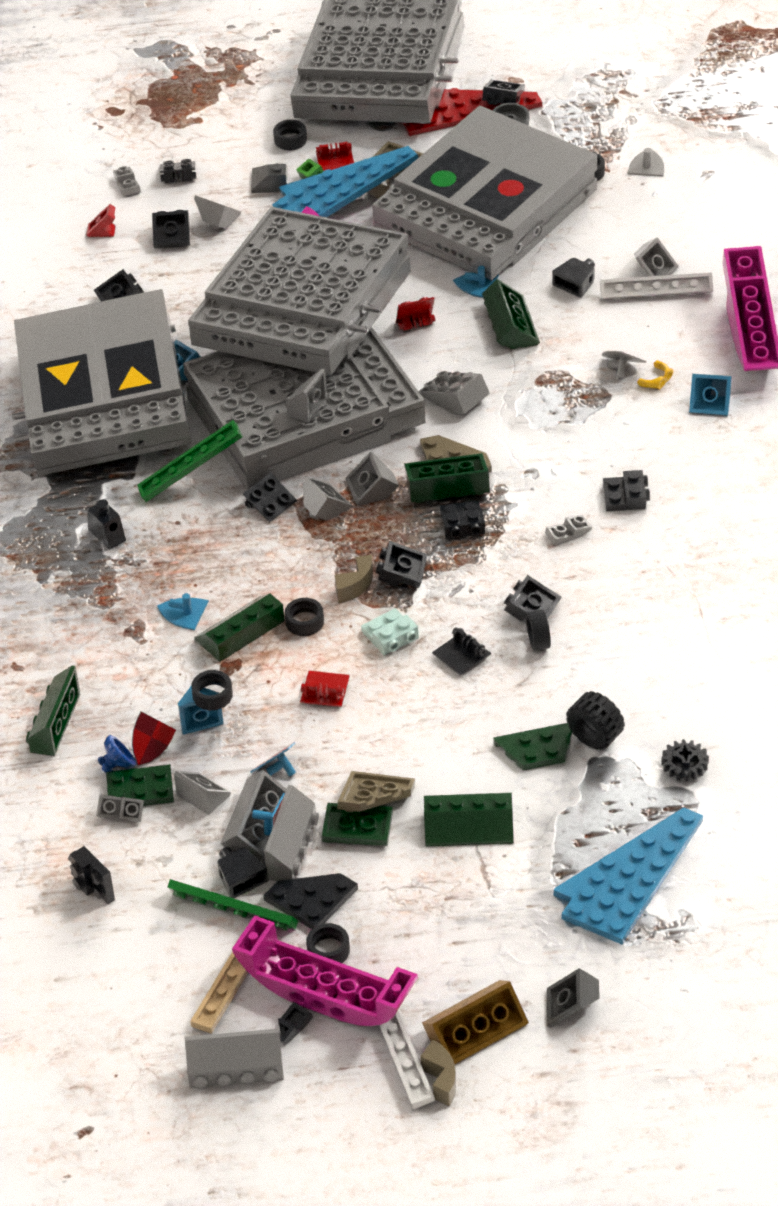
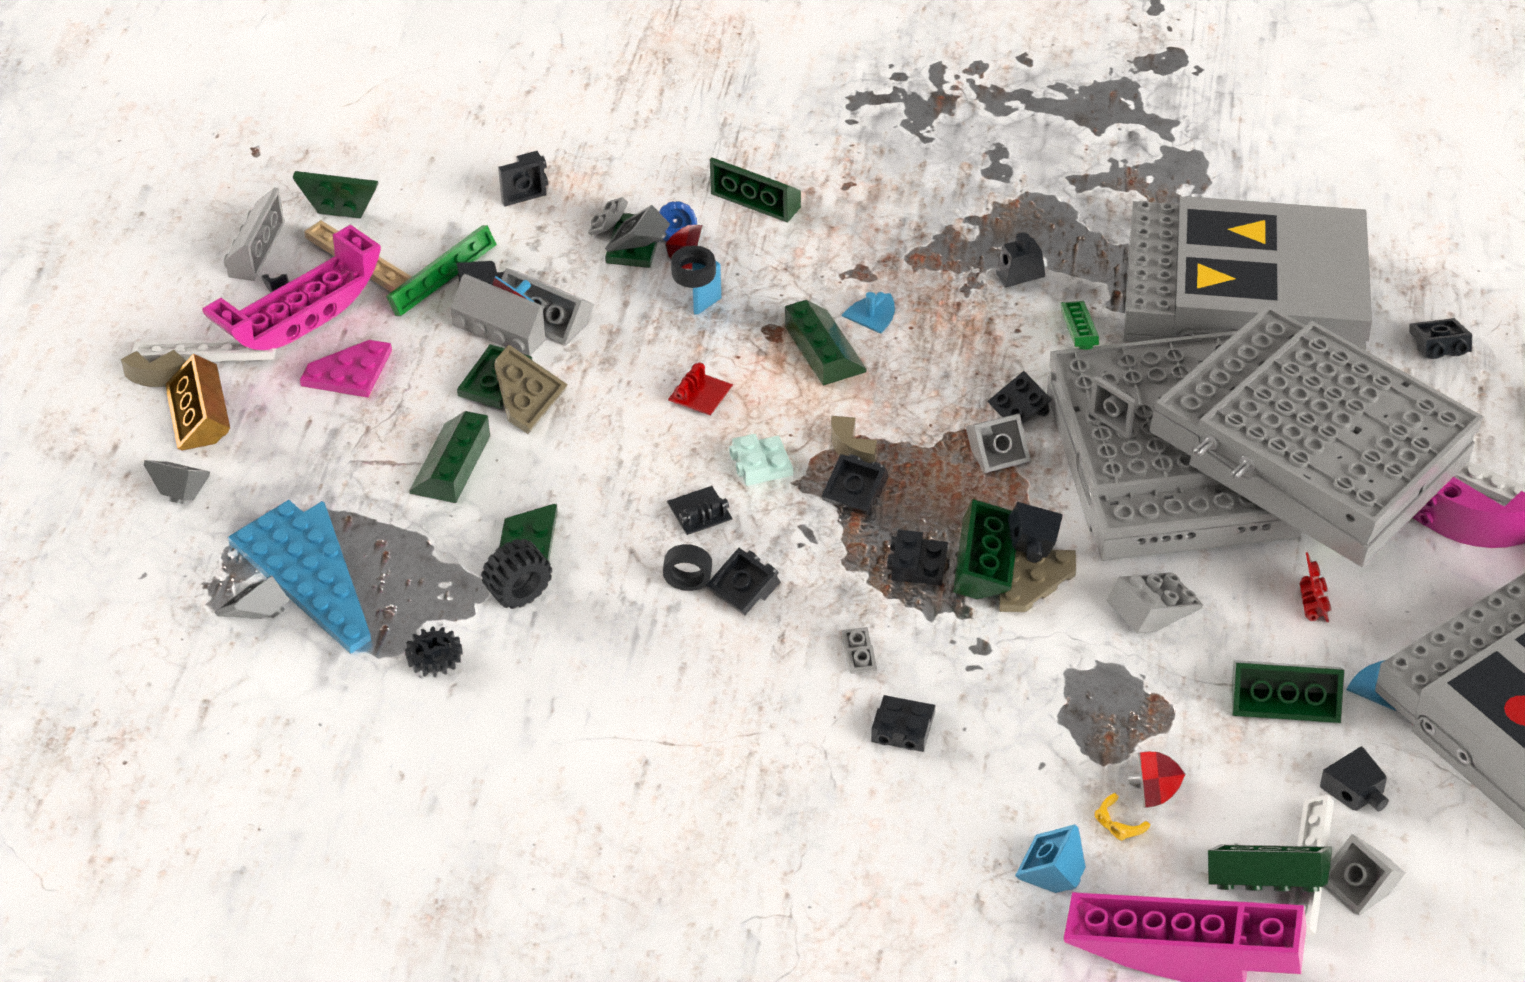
camera: 105 degrees right, 0 degrees up
light grey slope [174,771,231,815] -> none
dark azure shield [250,742,296,777] -> none
black plate [263,873,358,929] -> none
black tyre [285,597,324,636] -> none
black tyre [306,923,350,963] -> none
light grey slope [345,452,399,506] -> none
none -> slope [215,576,290,619]
none -> dark green wing [292,171,379,219]
none -> dark pink plate [300,340,392,398]
none -> dark grey slope [605,205,670,252]
none -> black torso [1008,502,1063,563]
none -> dark green slope [1208,844,1332,892]

